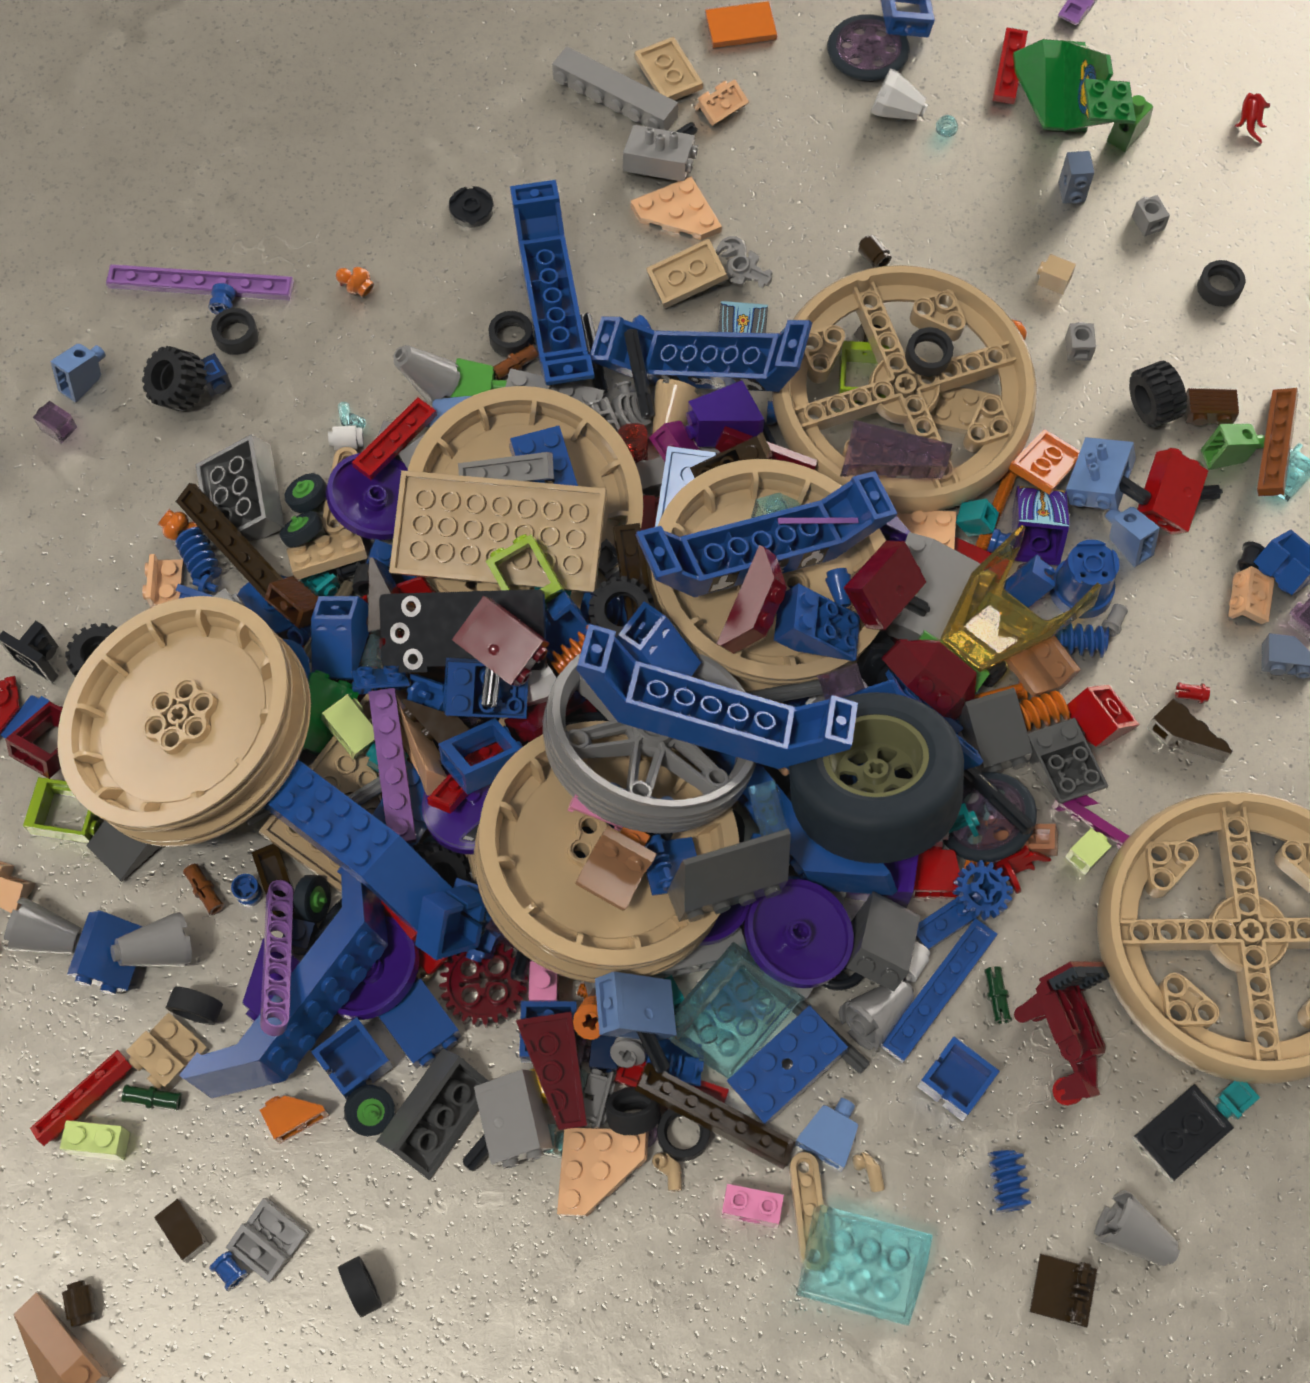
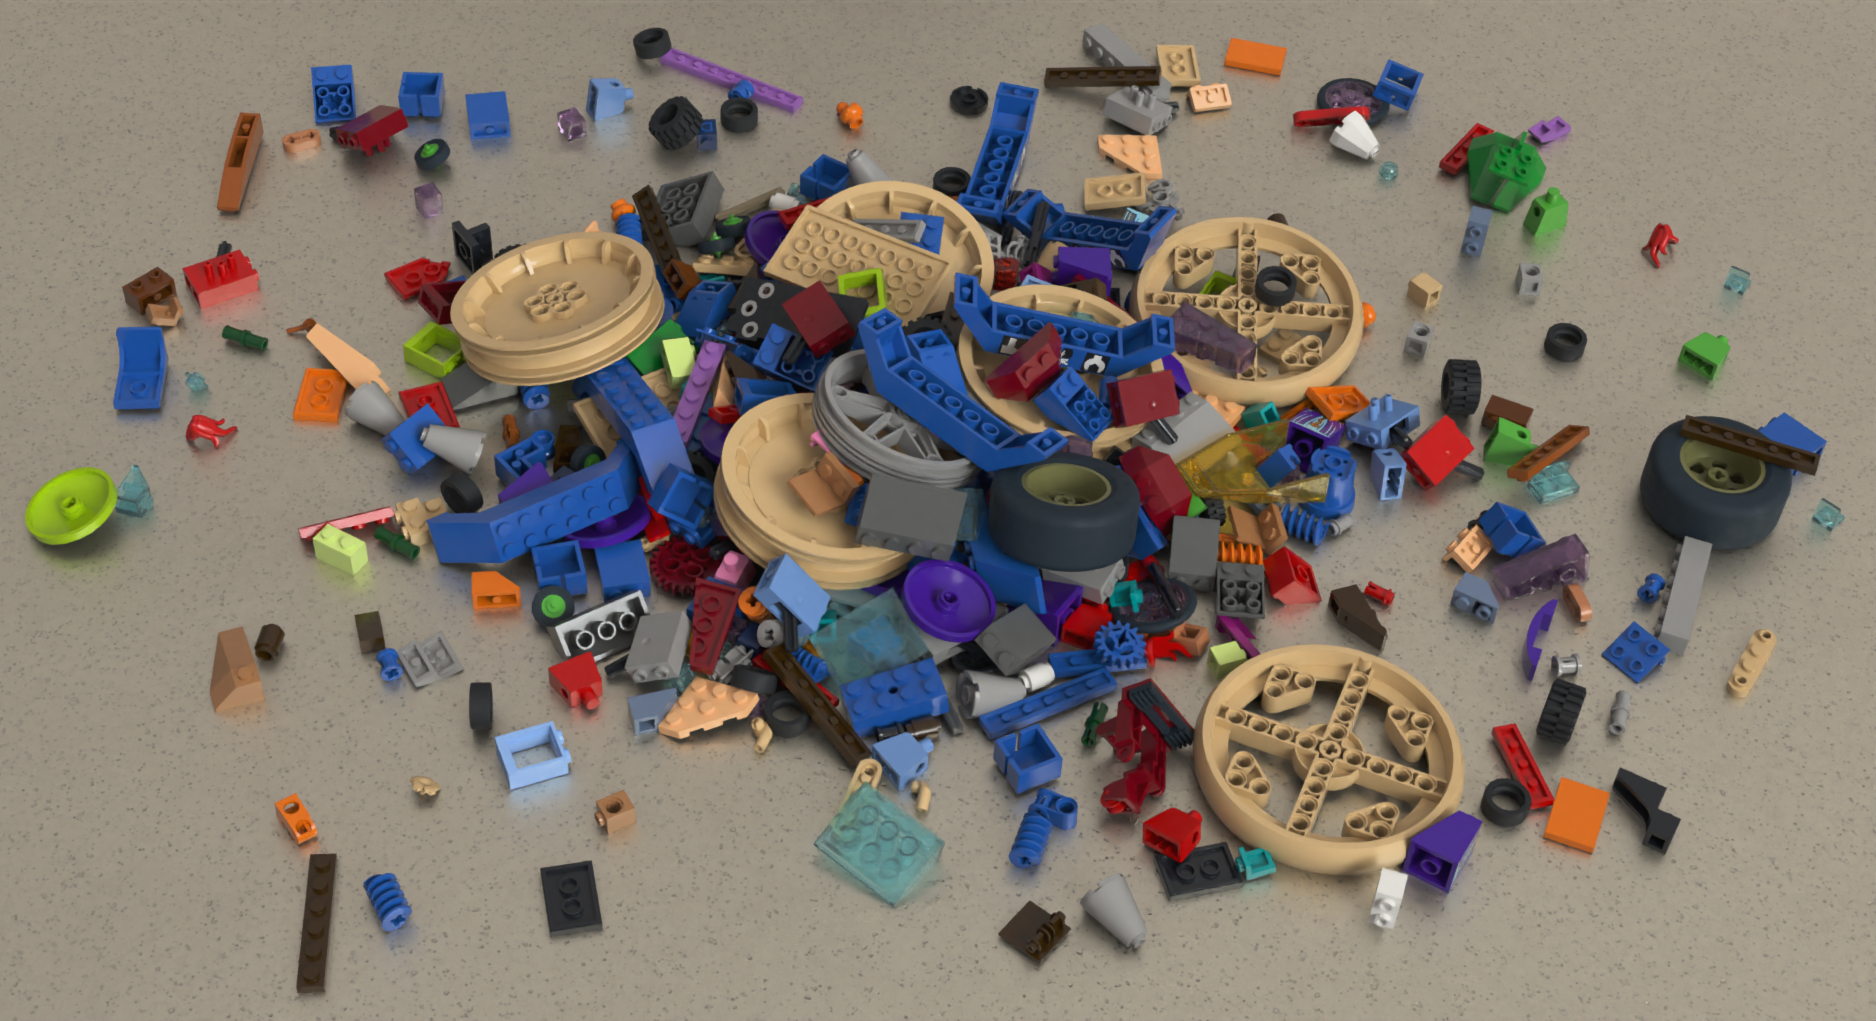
camera: 20 degrees right, 20 degrees down
medium lavender beam [260,880,293,1036] -> none
bright pink brick [721,1184,784,1229] -> none
medium lavender piece [778,518,858,524] -> none
none -> red tile [398,381,460,428]
none -> blue brick [494,436,547,487]
none -> light blue window [494,721,571,790]
none -> red torso [548,651,603,709]
none -> medium nougat brick [594,790,636,835]
none -> sand blue slope [627,688,677,736]
none -> black tyre [633,28,672,59]
none -> dark tan axle [714,187,785,223]
none -> blue piece [800,154,854,201]
none -> black bush [875,722,904,742]
none -> dark brown brick [904,715,942,742]
none -> blue piece [1028,788,1078,830]
none -> dark brown plate [1044,66,1162,88]
none -> red torso [1142,808,1202,863]
none -> red beam [1293,106,1370,127]

